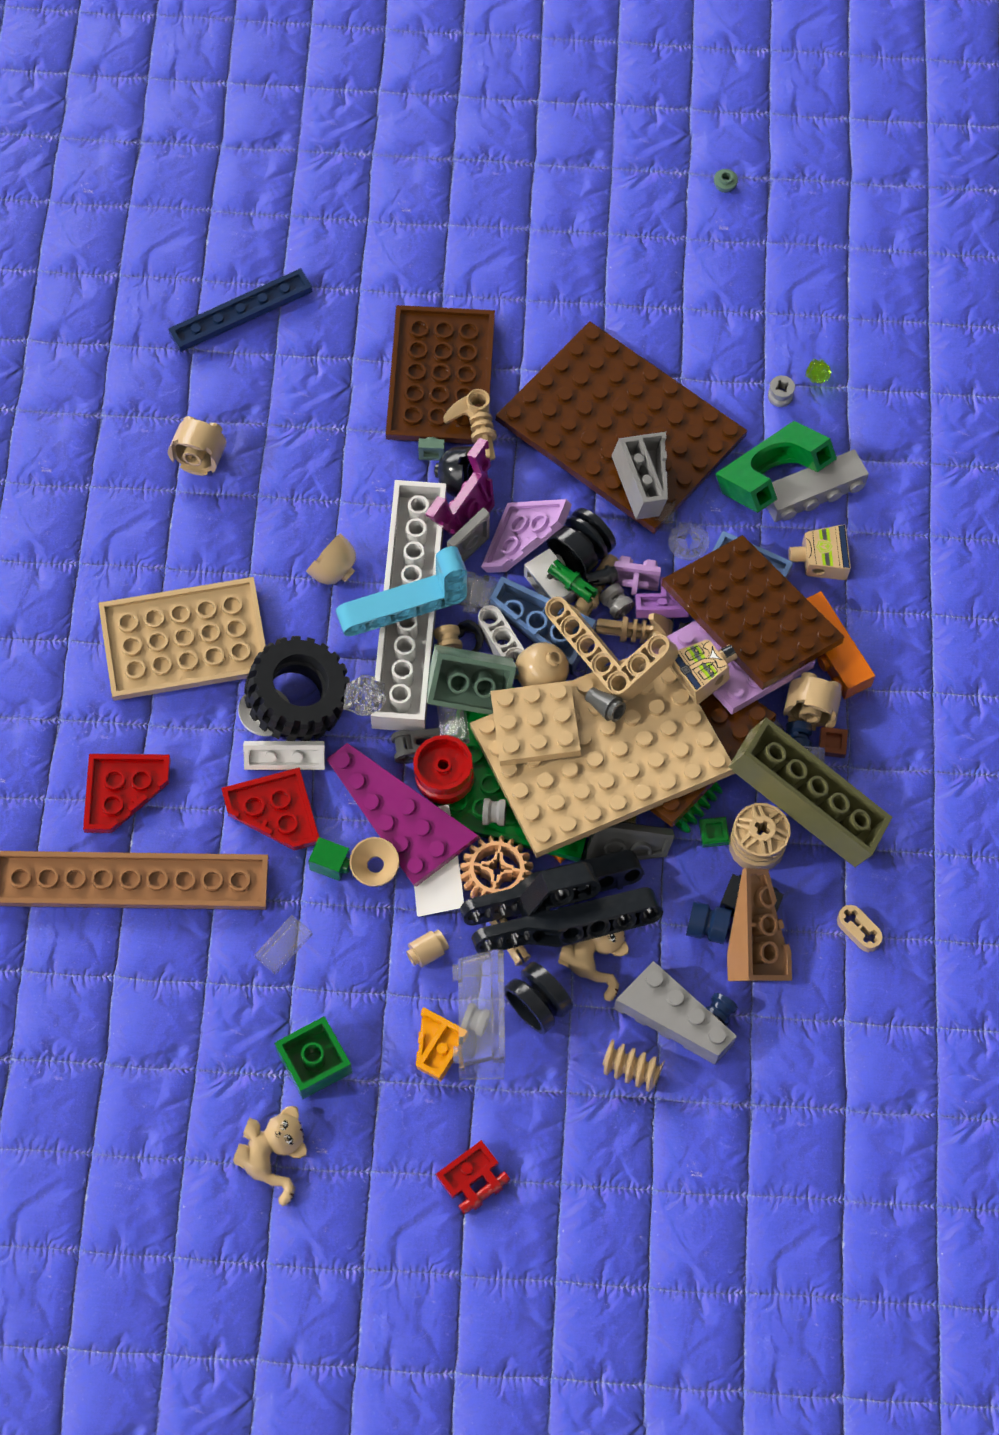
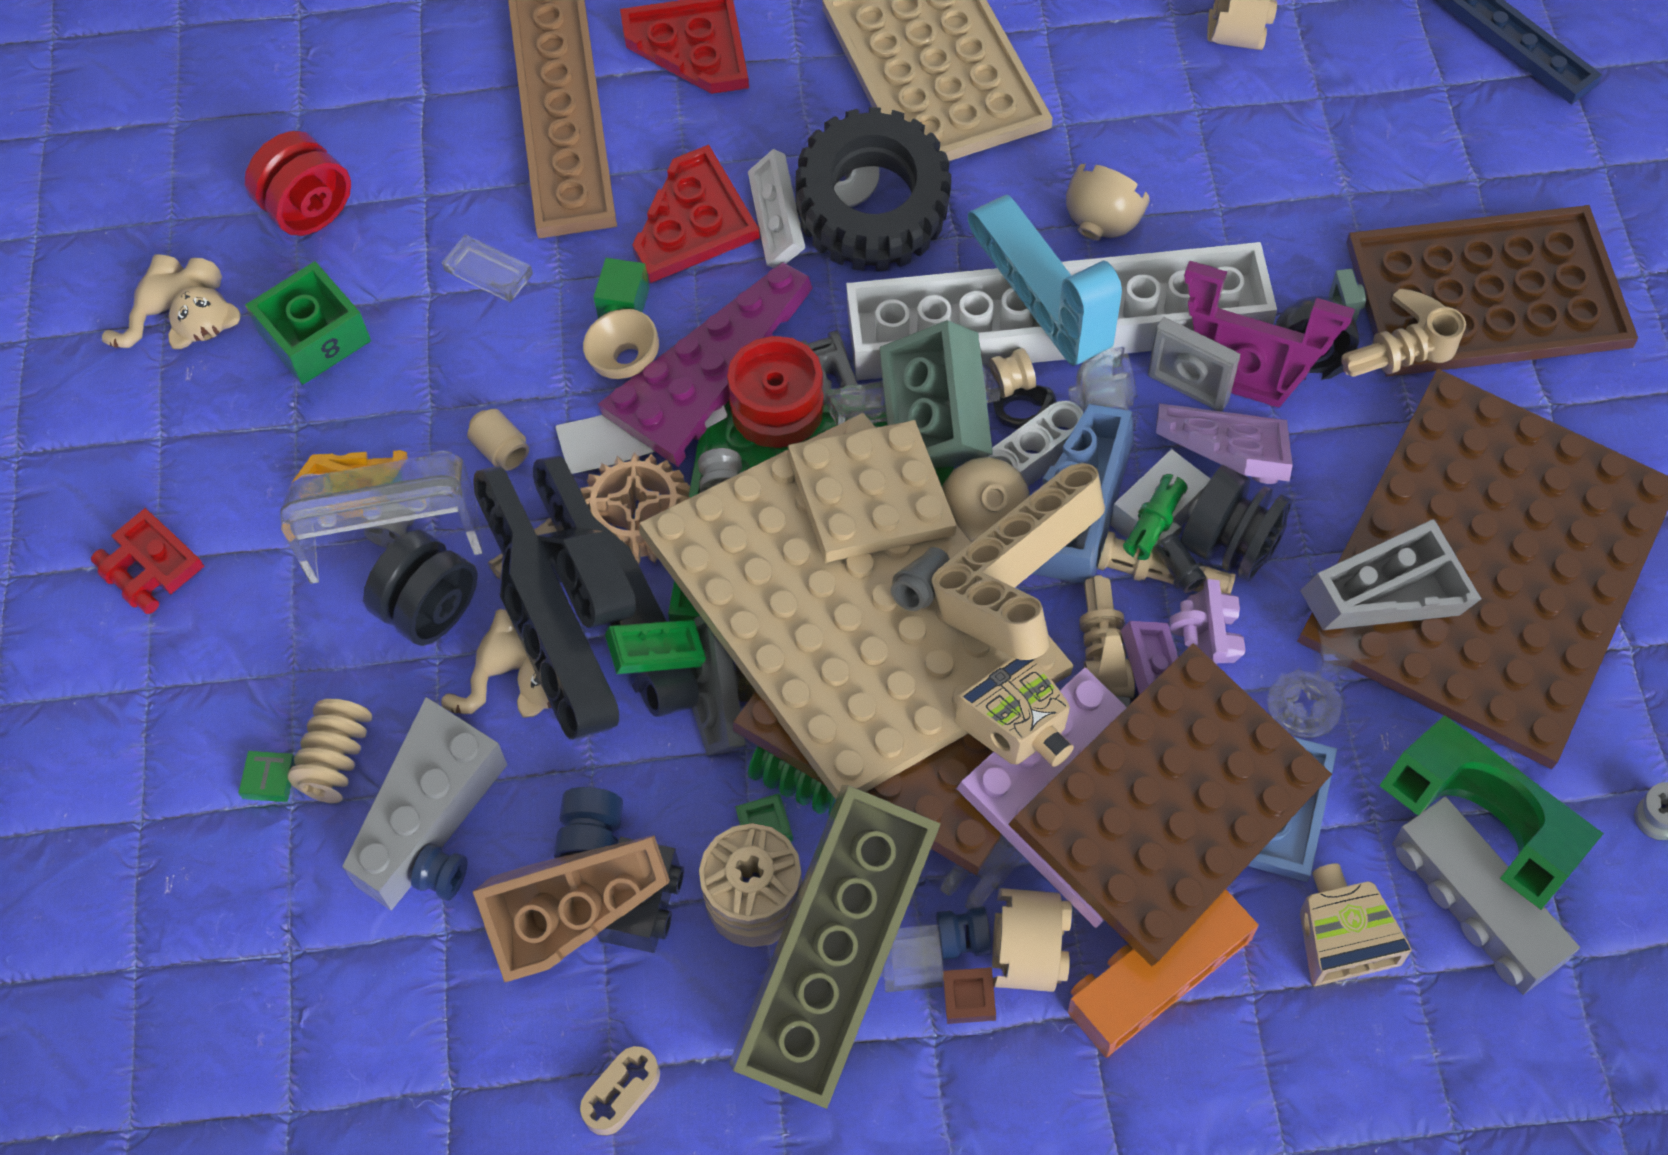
camera: 85 degrees right, 5 degrees down
clear brick [343,675,386,716] -> none
light grey wheel [599,583,635,620] -> none
none -> green tile [238,751,296,802]
none -> red wheel [244,131,351,236]
none -> green plate [605,620,706,674]

